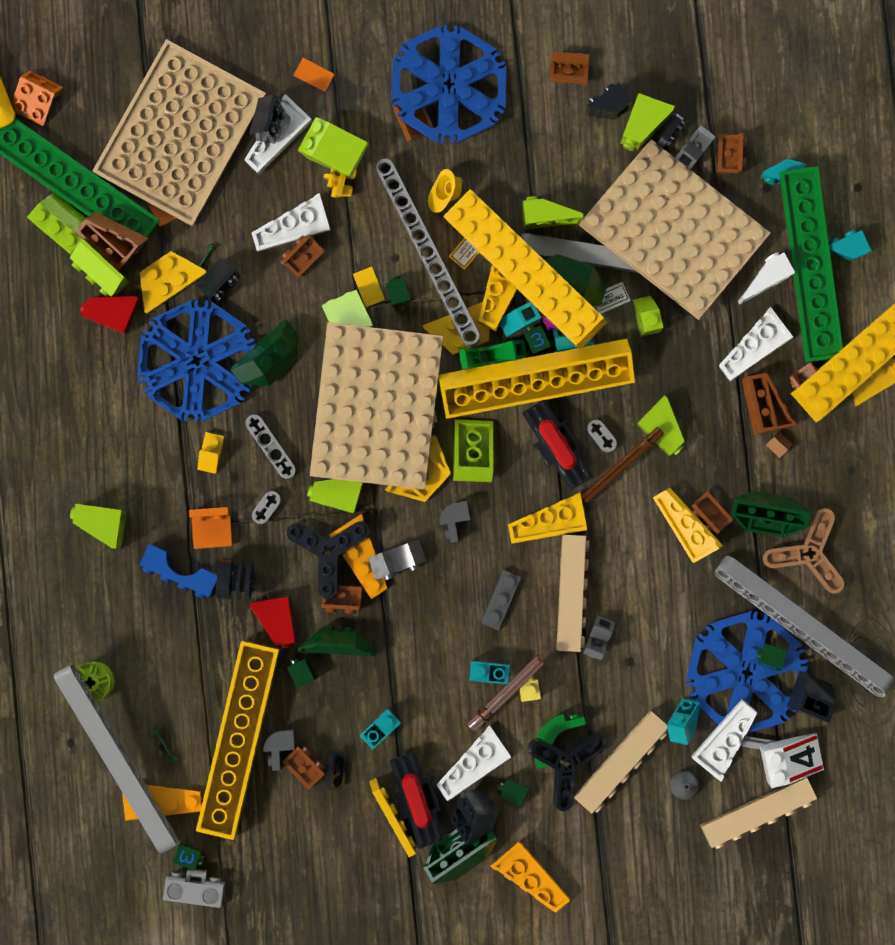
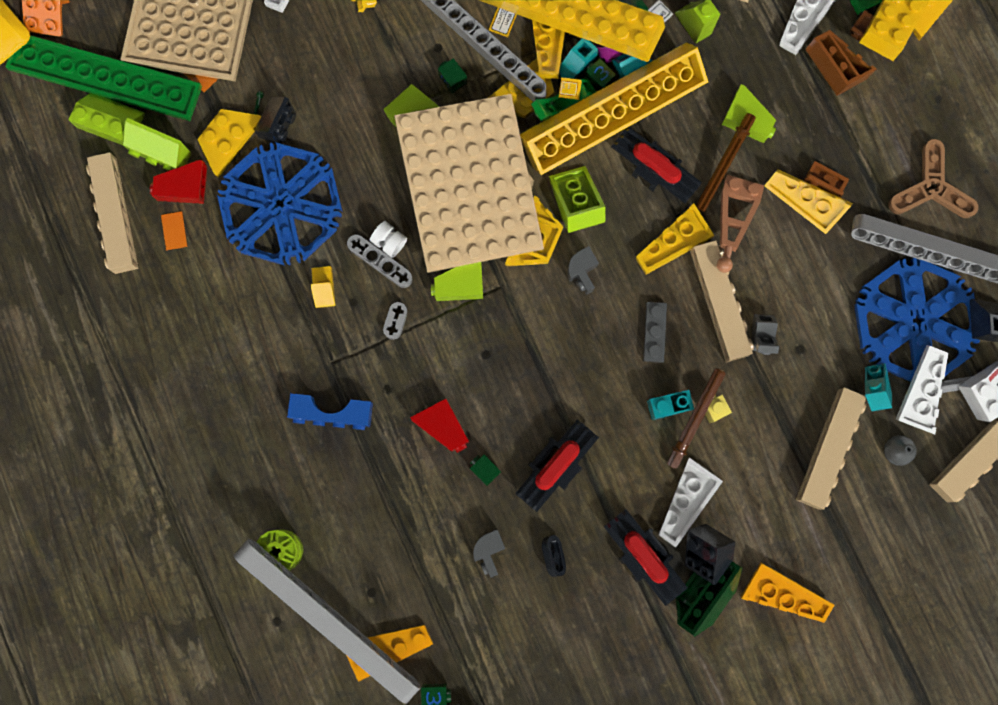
camera: 20 degrees left, 5 degrees down
lime slope [70,504,127,549] -> none
dark orange wedge [75,212,148,271] -> none
dark green hinge [154,728,178,764] -> none
orange bracket [189,507,232,549] -> none
yellow brick [196,641,280,840] -> none
black wheel [216,559,256,601] -> none
dark green wedge [230,319,297,386] -> none
white wing [252,193,331,252] -> none
dark orange bracket [280,234,326,278] -> none
dark orange bracket [282,746,325,790] -> none
black piece [287,521,371,600] -> none
dark green wedge [298,626,376,657] -> none
dark orange bracket [321,586,362,614] -> none
light orange wing [330,514,388,599] -> none
yellow sticker [353,267,385,307] -> none
teal slope [360,708,401,750] -> none
flat silver brick [368,540,426,581] -> none
yellow wing [369,778,416,857] -> none
dark green brick [497,778,528,806] -> none
black piece [528,733,607,811] -> none
green arch [535,713,586,769] -> none
light grey beam [587,420,617,452] -> none
dark green wedge [731,491,811,538] -> none
dark green brick [756,644,787,672] -> none
medium nougat slope [766,431,793,458] -> none
none -> tan brick [86,152,139,274]
none -> orange sticker [161,211,187,251]
none -> white wheel [370,221,407,258]
none -> black piece [515,419,599,512]
none -> yellow tile [559,77,582,100]
none -> nougat plate [717,175,764,273]

